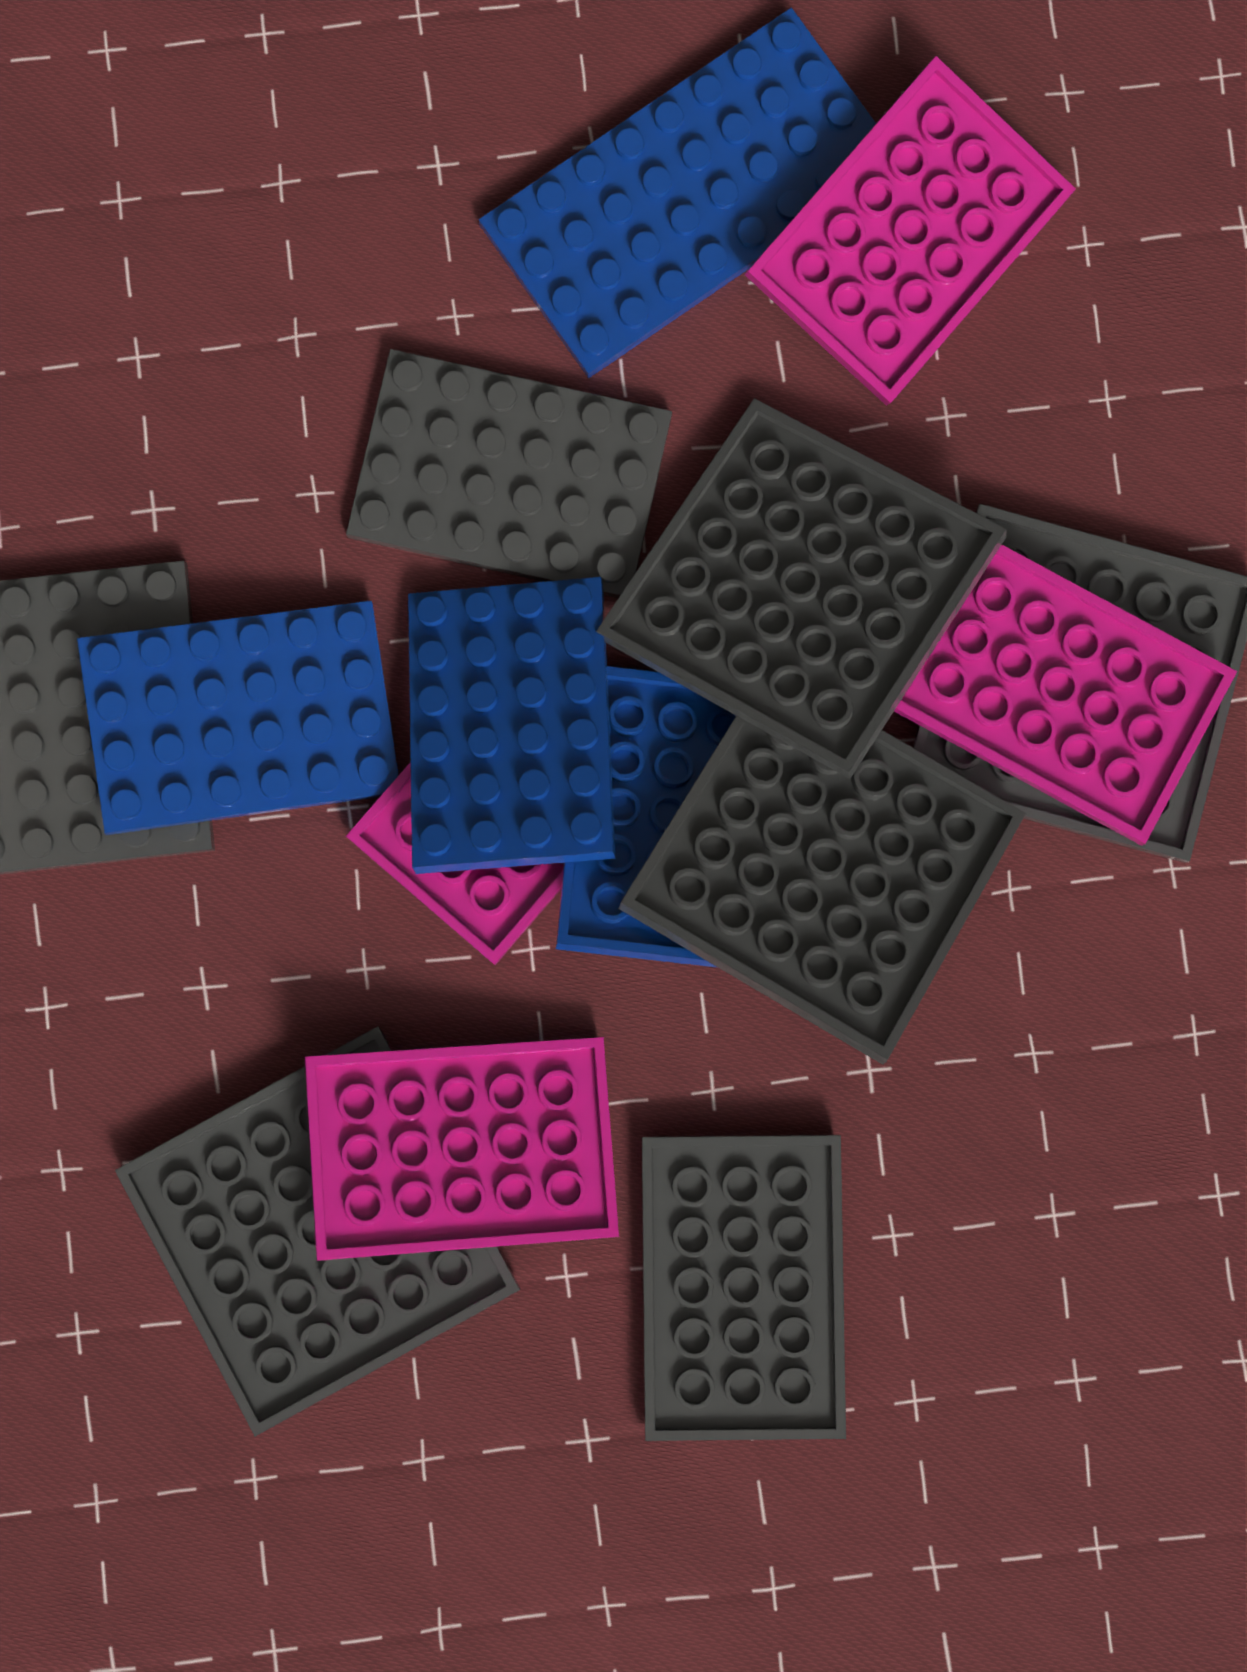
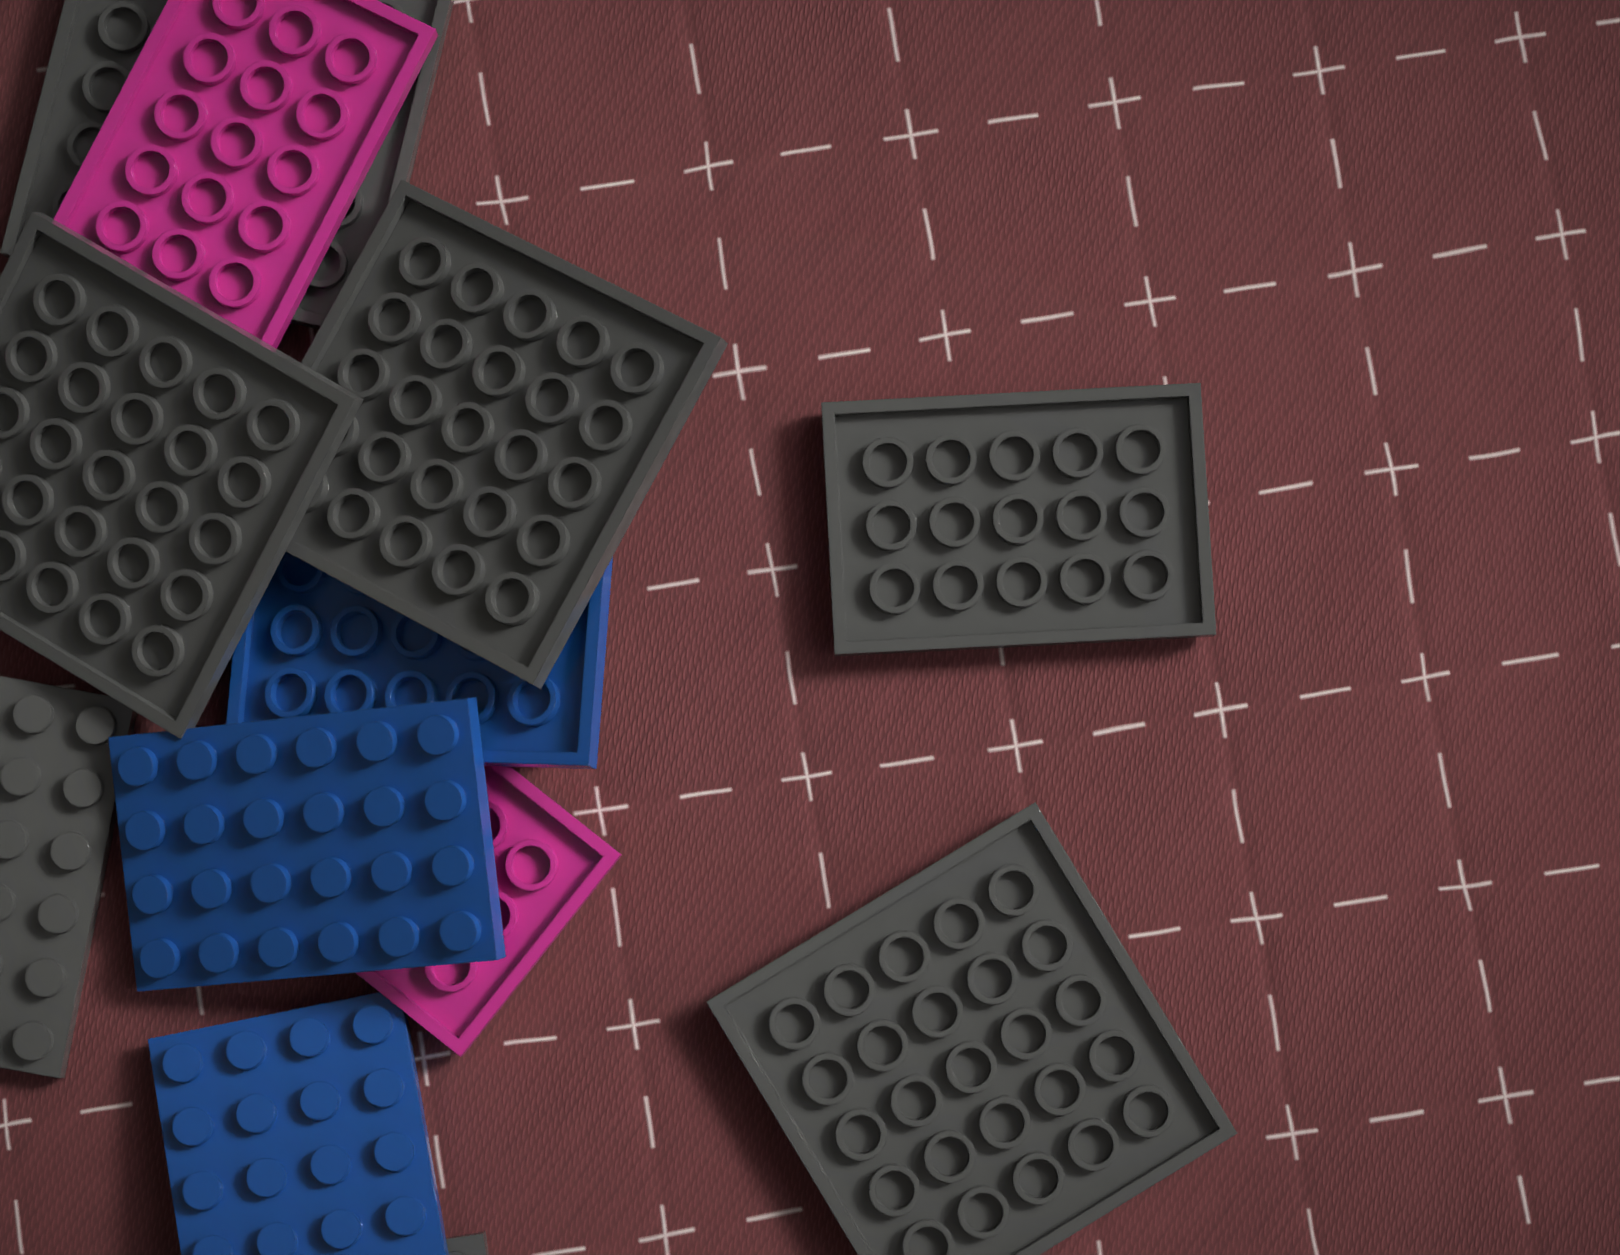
camera: 90 degrees left, 0 degrees up
dark pink plate [304,1037,619,1261] -> none

